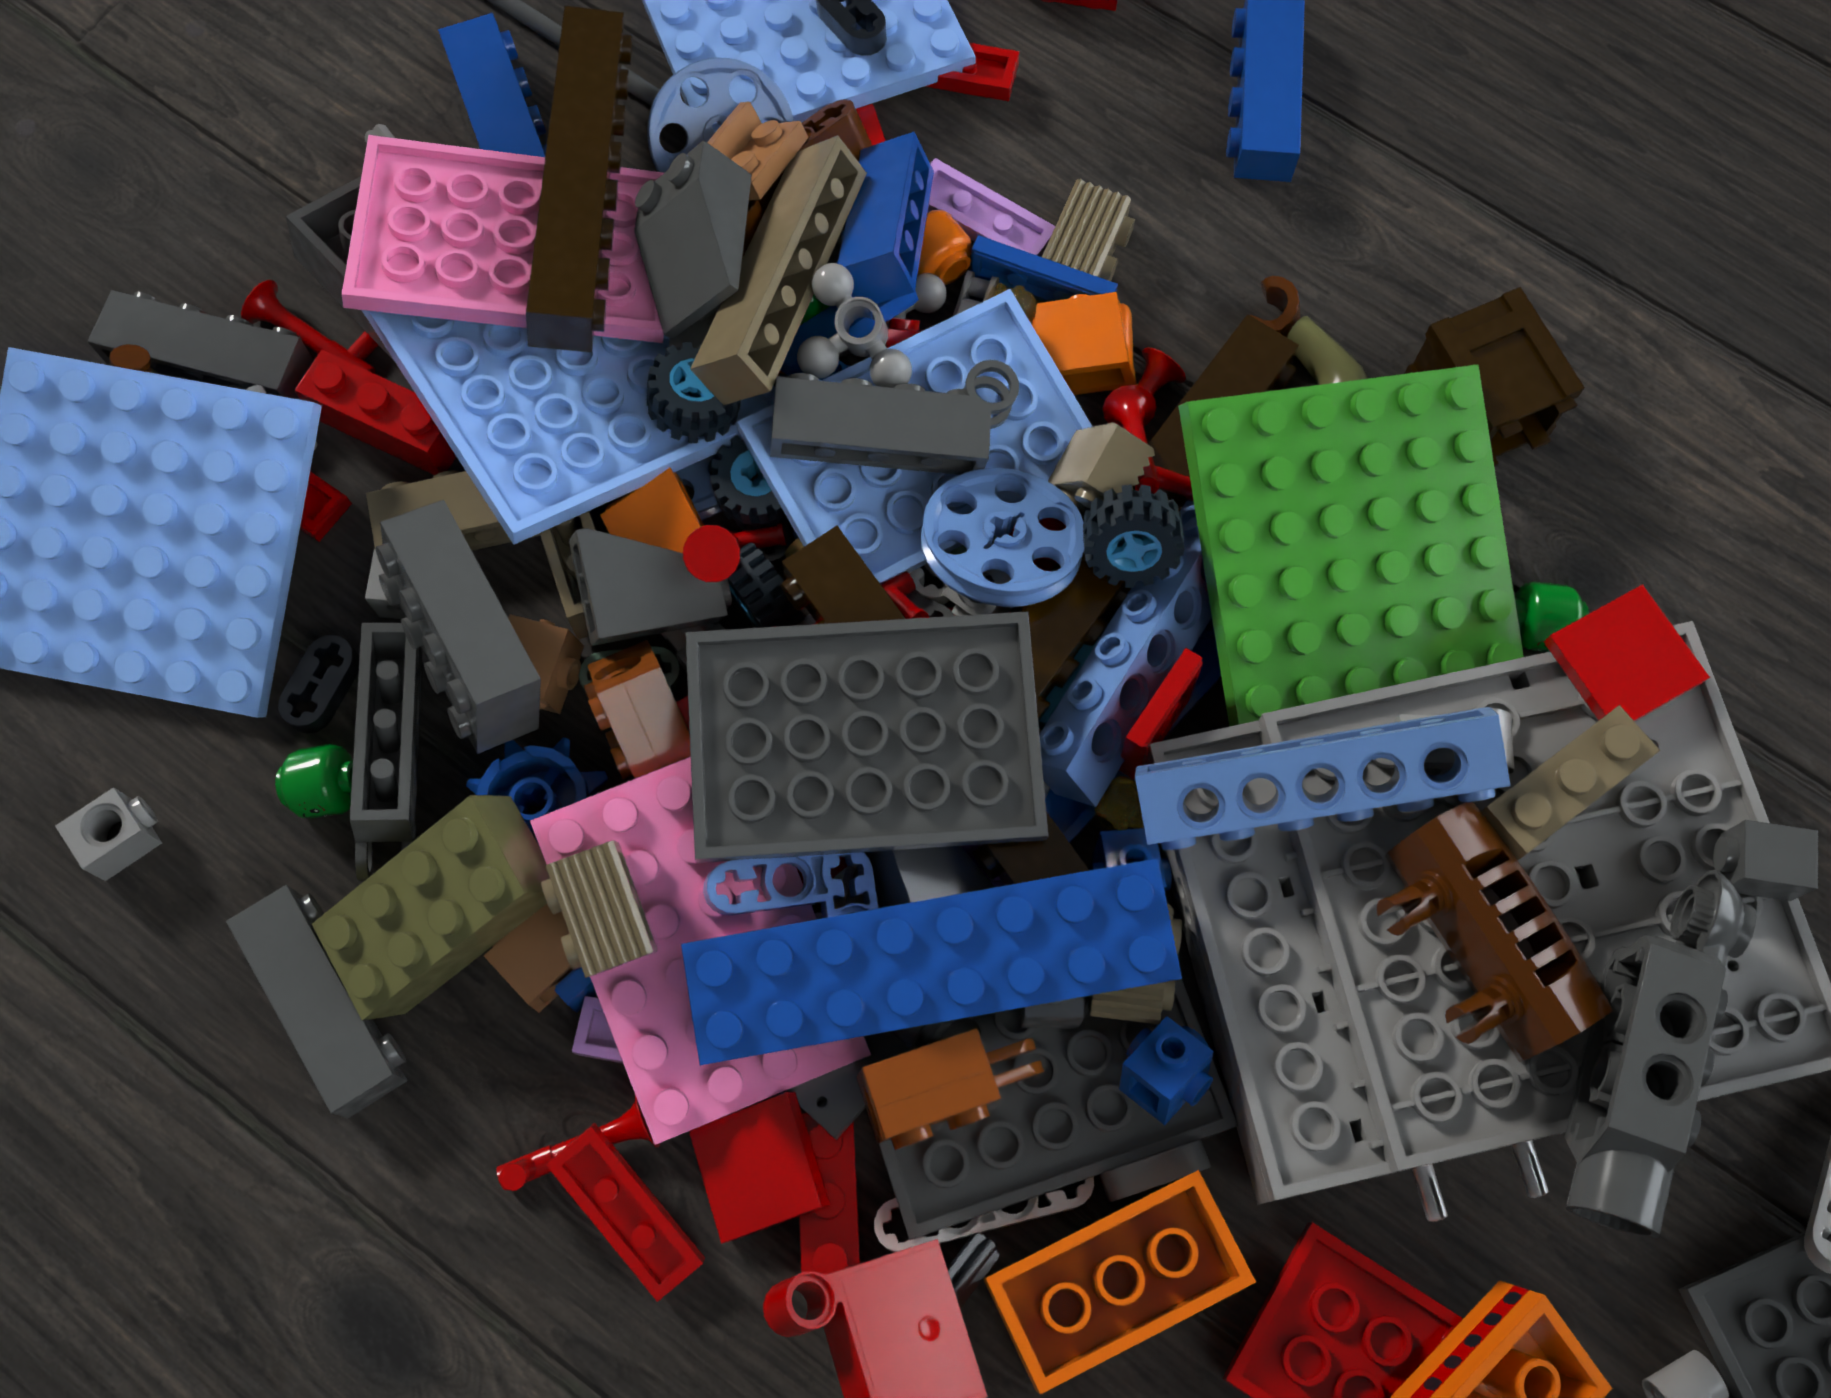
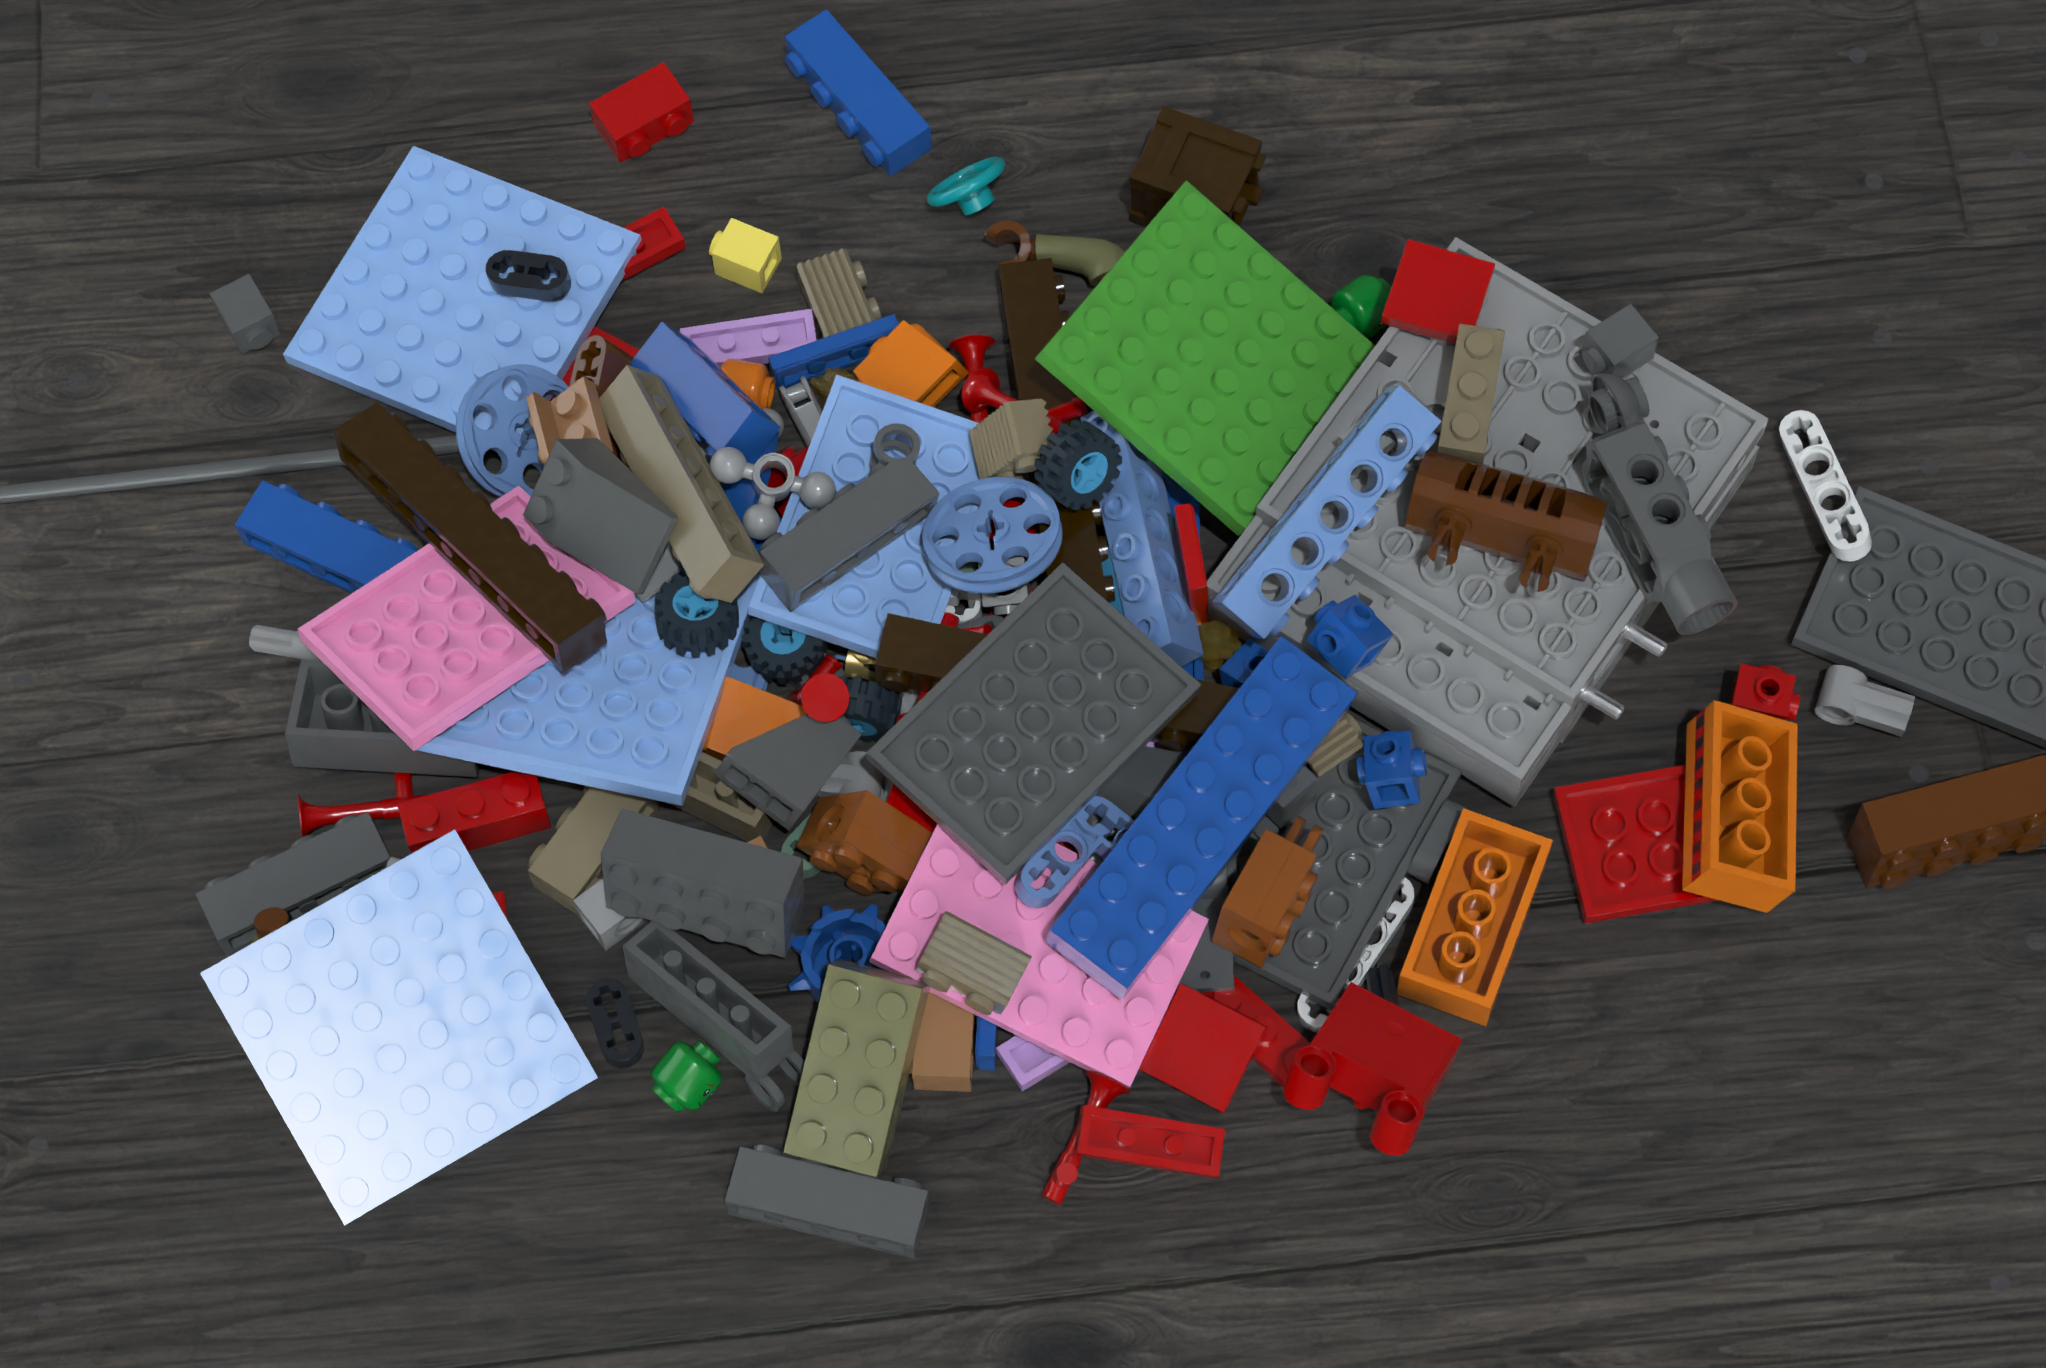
camera: 40 degrees left, 5 degrees down
light grey brick [55,787,162,881] -> none
none -> light yellow brick [709,218,782,293]
none -> teal piece [927,157,1006,215]
none -> blue brick [1306,595,1394,679]
none -> red brick [1730,663,1801,721]

